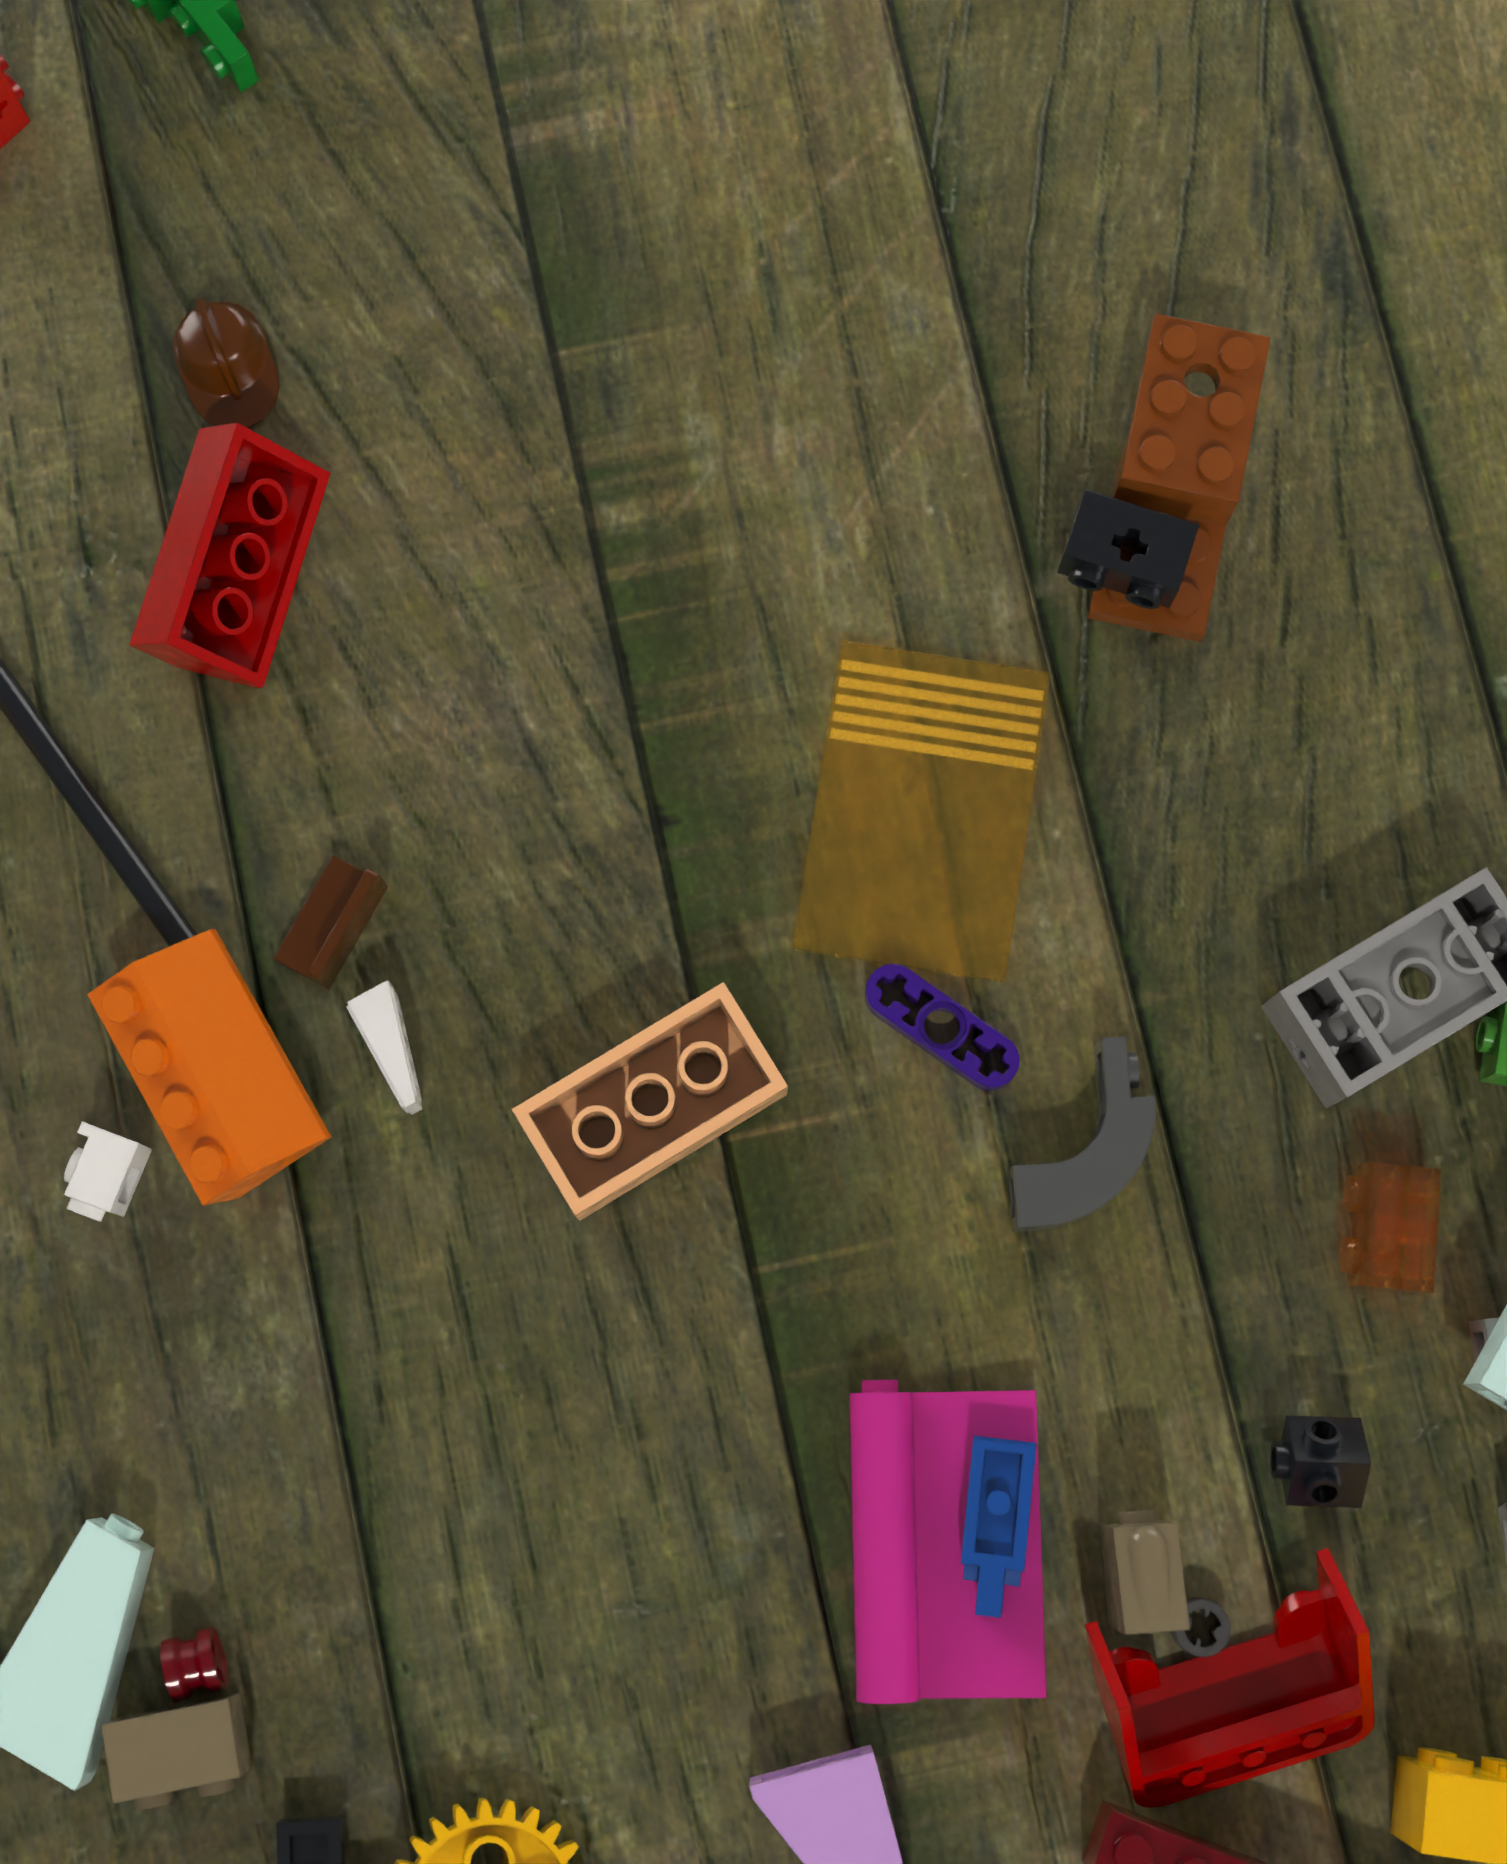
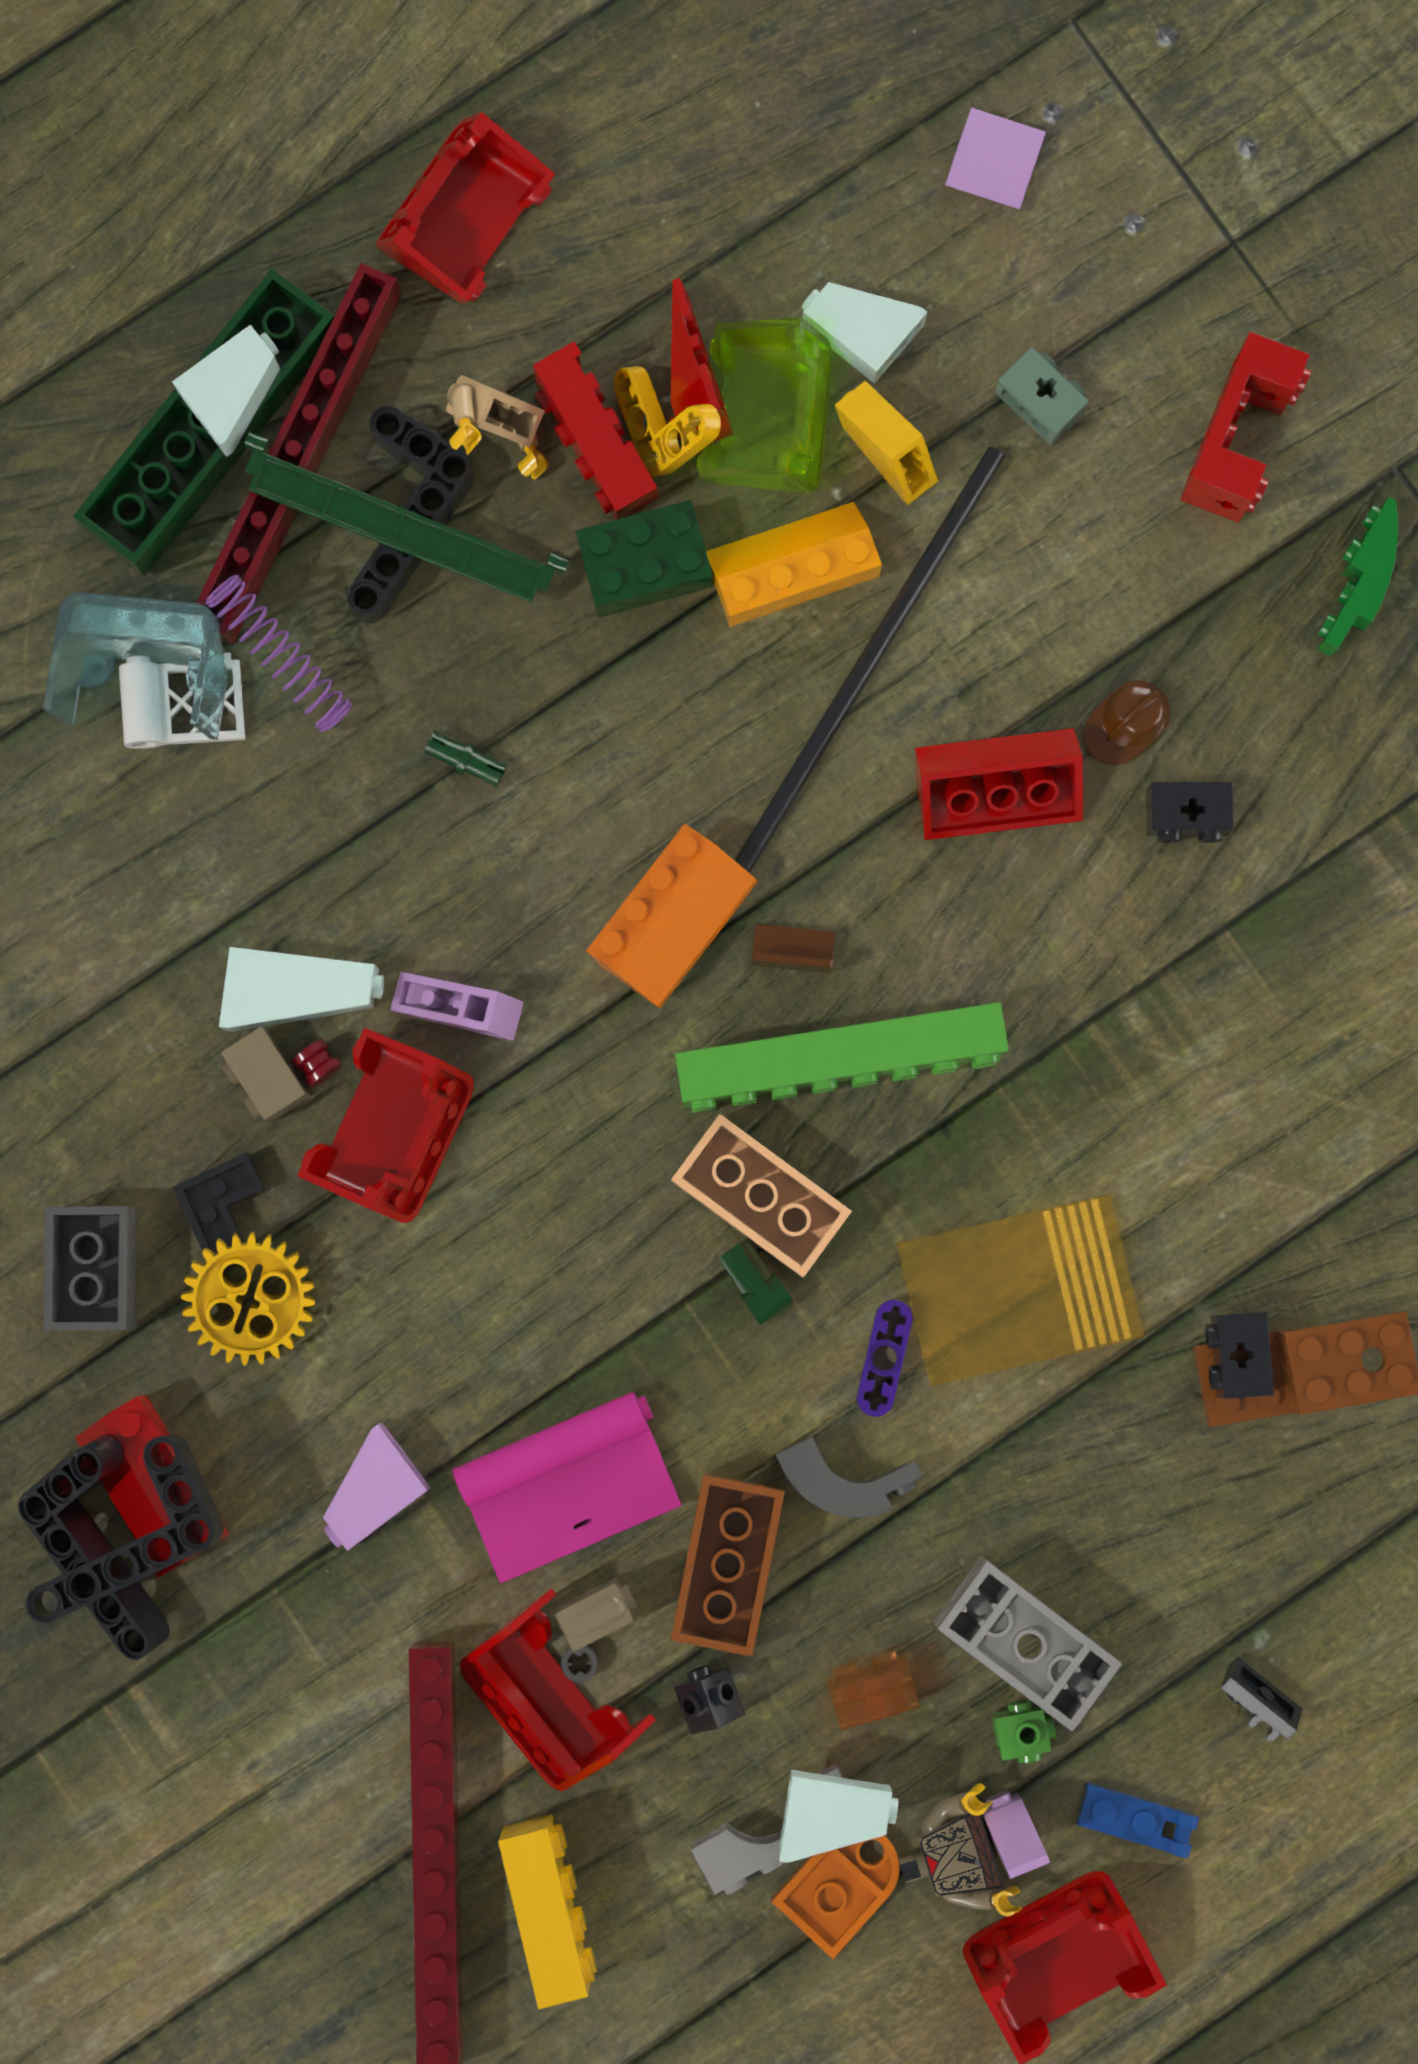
camera: 70 degrees right, 5 degrees up
white brick [64,1121,152,1222] -> none
white slope [346,981,422,1115] -> none
blue hinge [961,1436,1037,1618] -> none
none -> red windscreen [297,1027,474,1223]
none -> lavender slope [390,972,524,1041]
none -> dark orange brick [671,1472,785,1657]
none -> bright green brick [675,1002,1009,1113]
none -> dark green piece [719,1238,794,1325]
none -> black brick [1146,782,1234,843]

